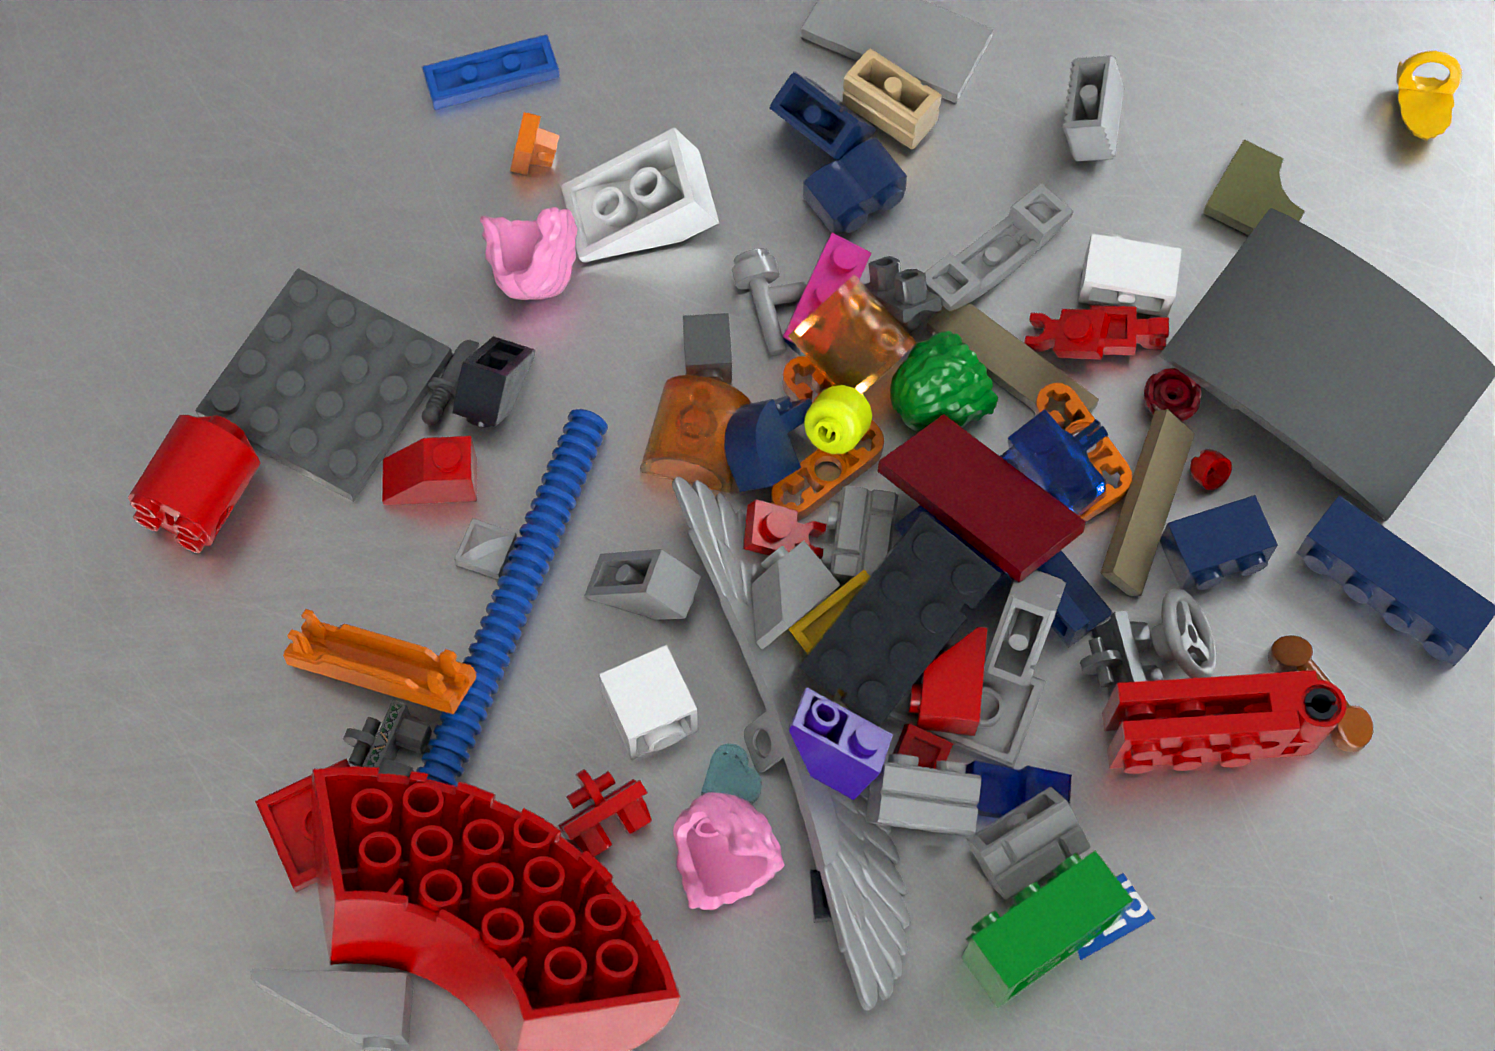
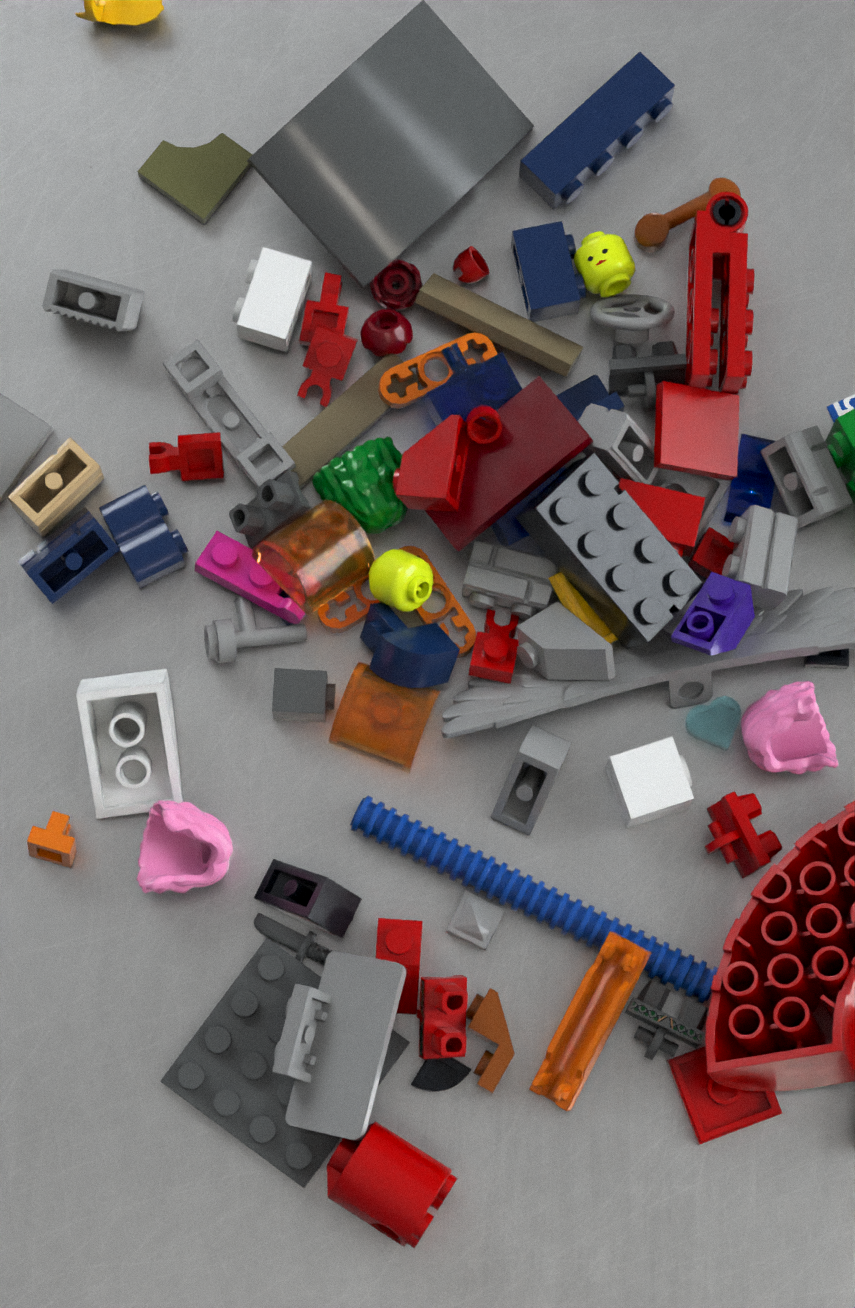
camera: 85 degrees left, 10 degrees up
none -> red plate [149,432,224,481]
none -> light grey bracket [272,951,406,1141]
none -> dark red plate [360,309,413,357]
none -> red slope [393,415,470,512]
none -> black tile [411,1057,472,1092]
none -> red hips [416,975,468,1059]
none -> red hinge [466,405,502,444]
none -> dark orange slope [466,988,515,1096]
none -> neon yellow head [574,231,635,297]
none -> tile [654,381,740,481]

